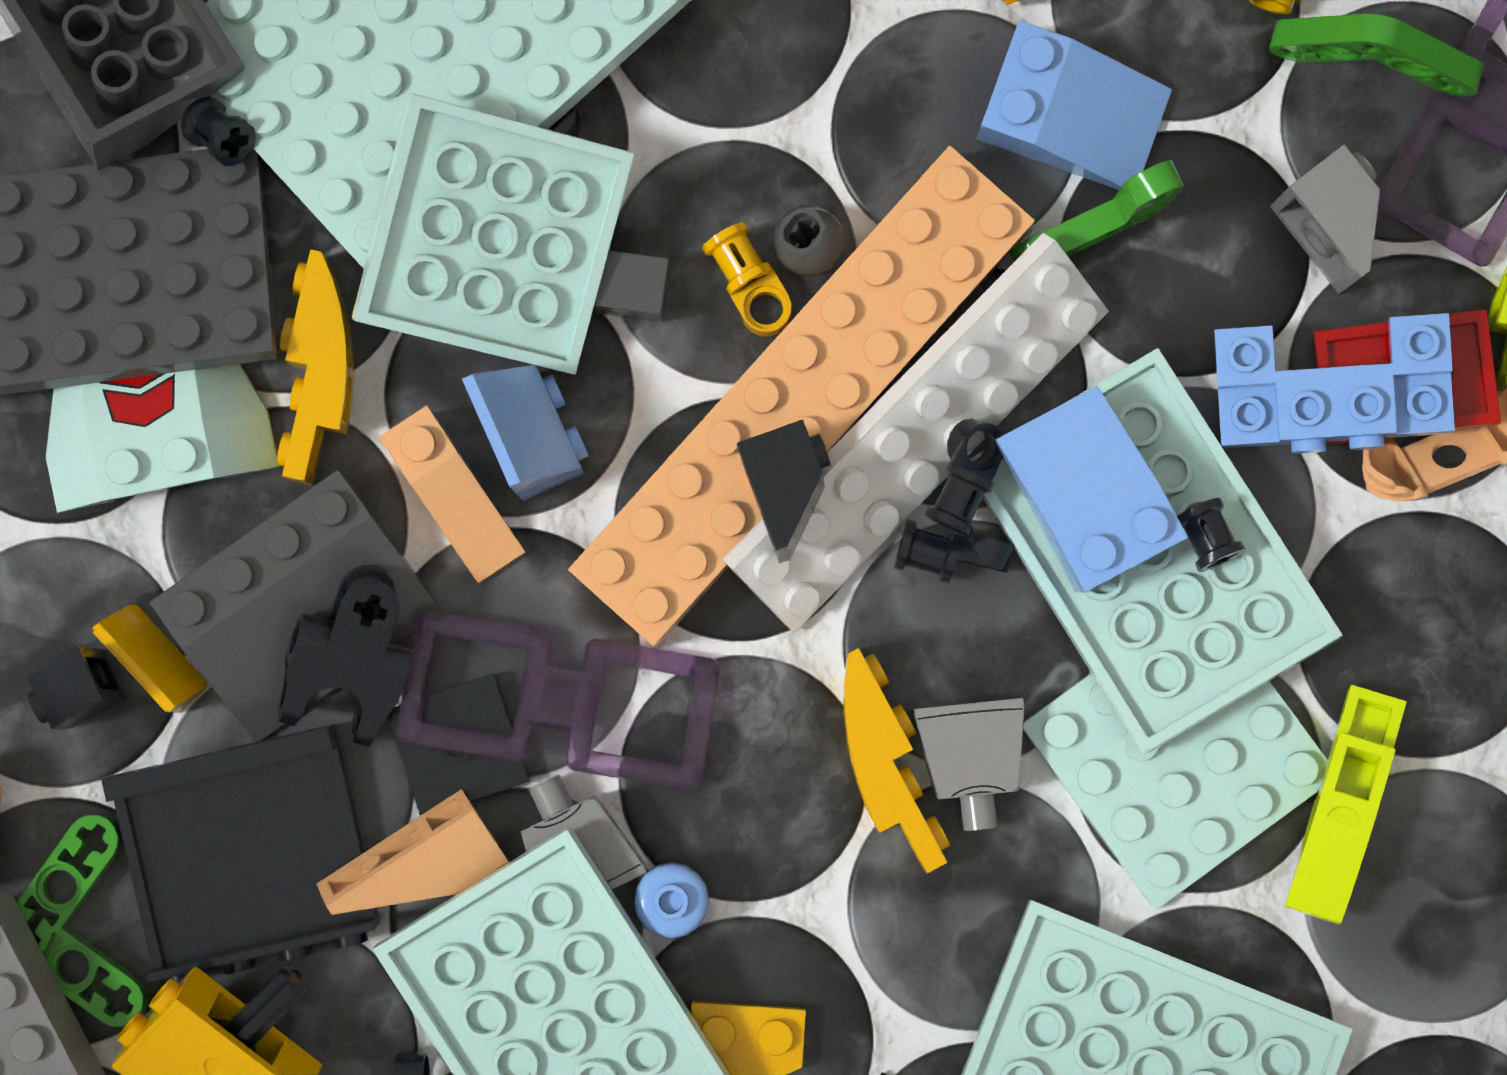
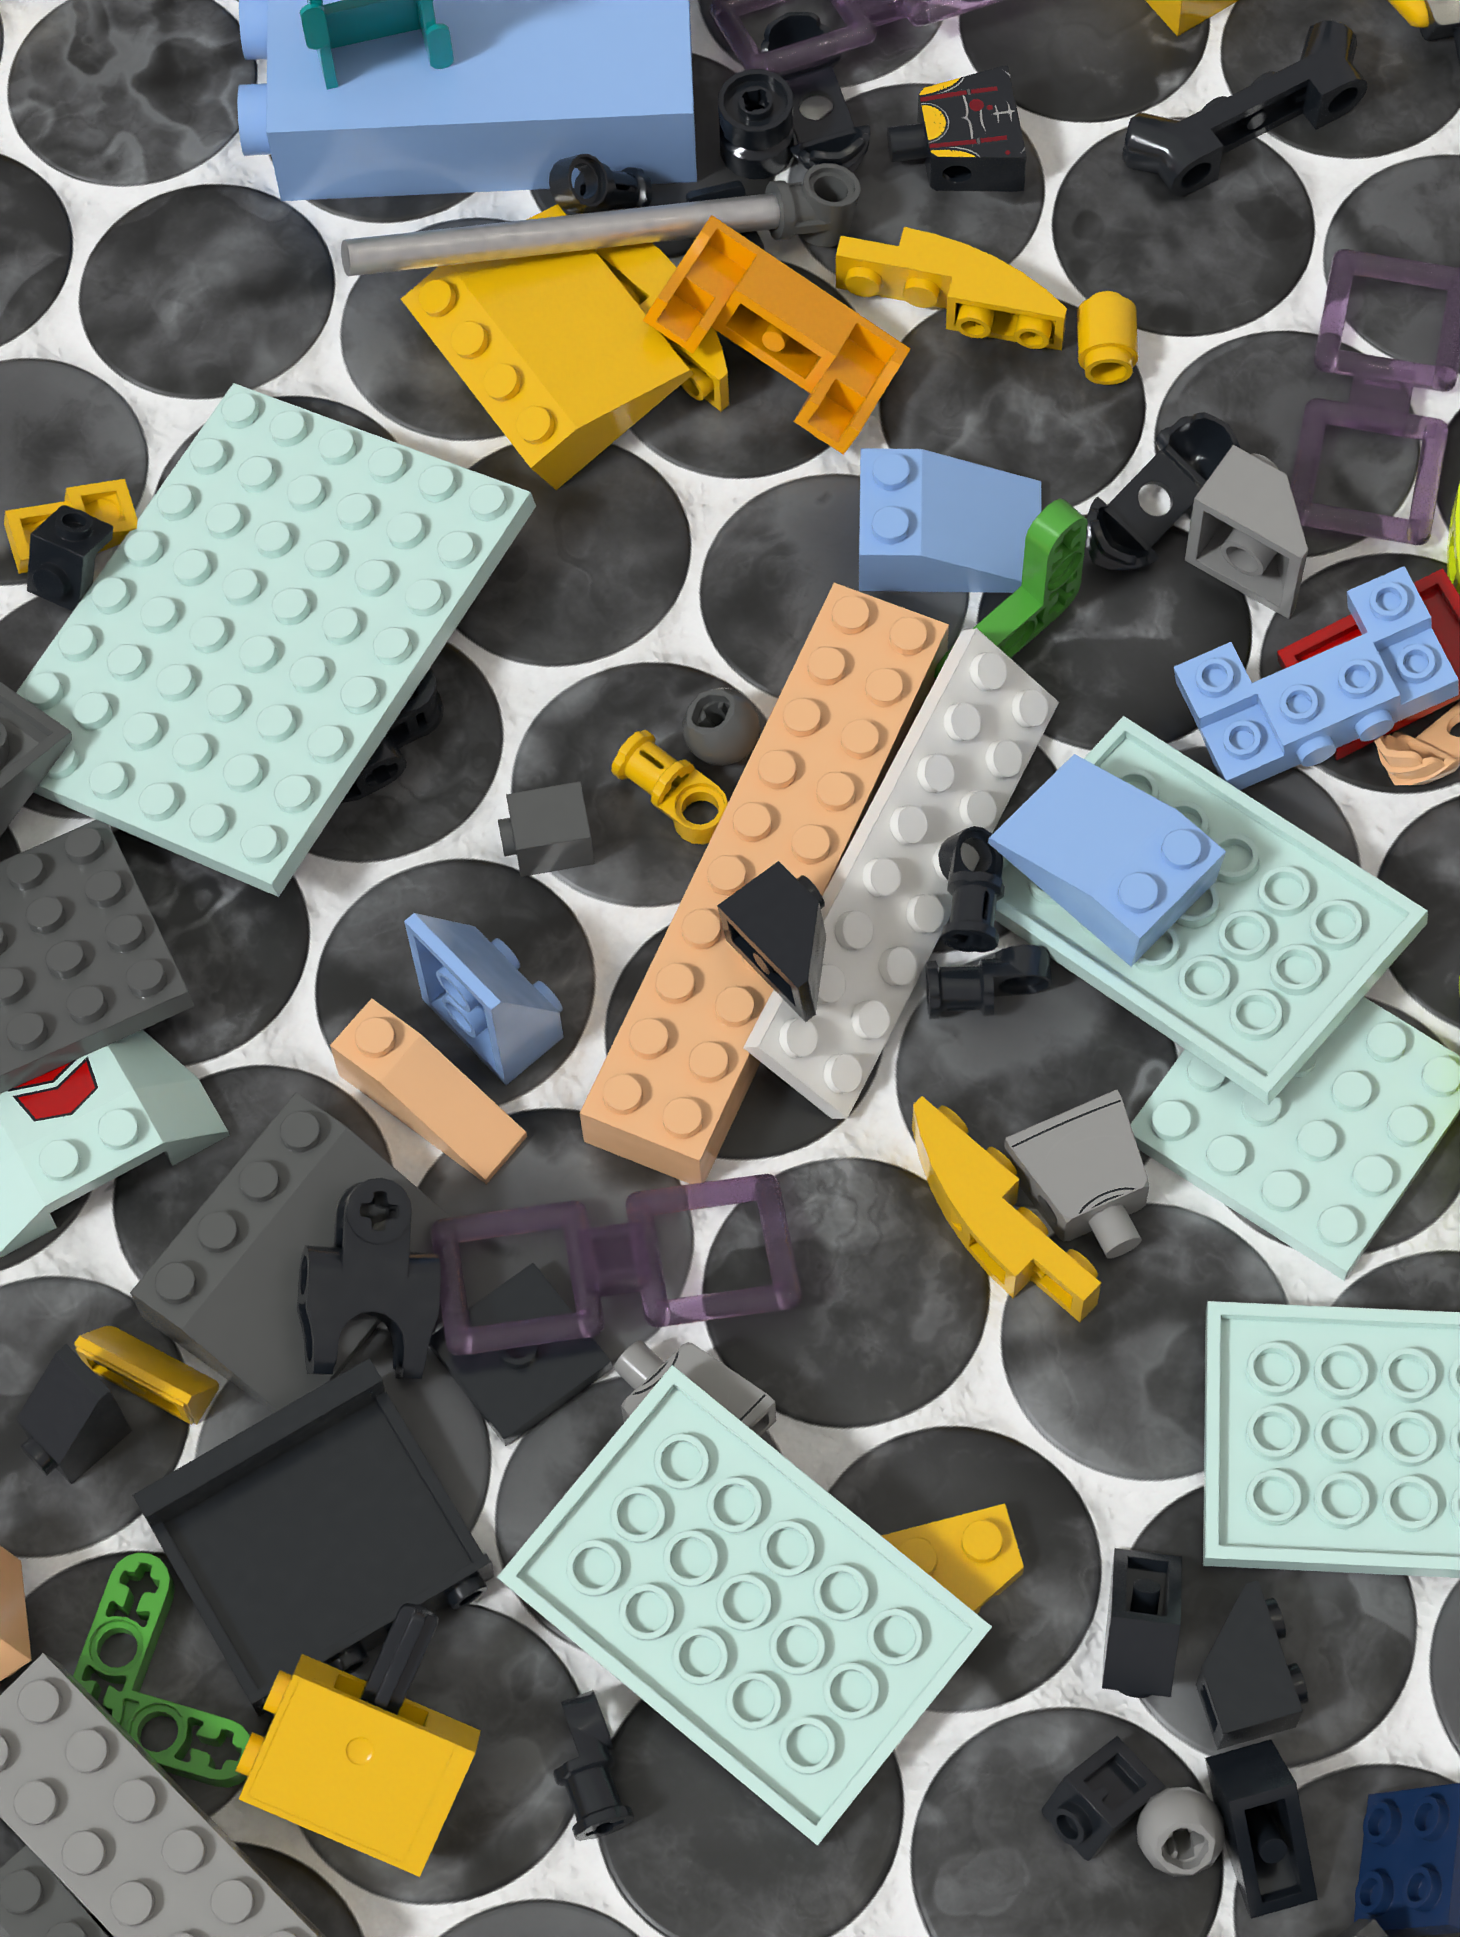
camera: 15 degrees left, 20 degrees down
black bush [181,97,256,166] -> none
yellow slope [277,249,354,486] -> none
light nougat slope [317,789,509,915] -> none
light aqua plate [352,92,635,375] -> none
light blue head [634,862,709,939] -> none
black bush [1177,497,1246,572] -> none
bright green beam [1269,14,1484,96] -> none
none -> black piece [1086,412,1240,570]

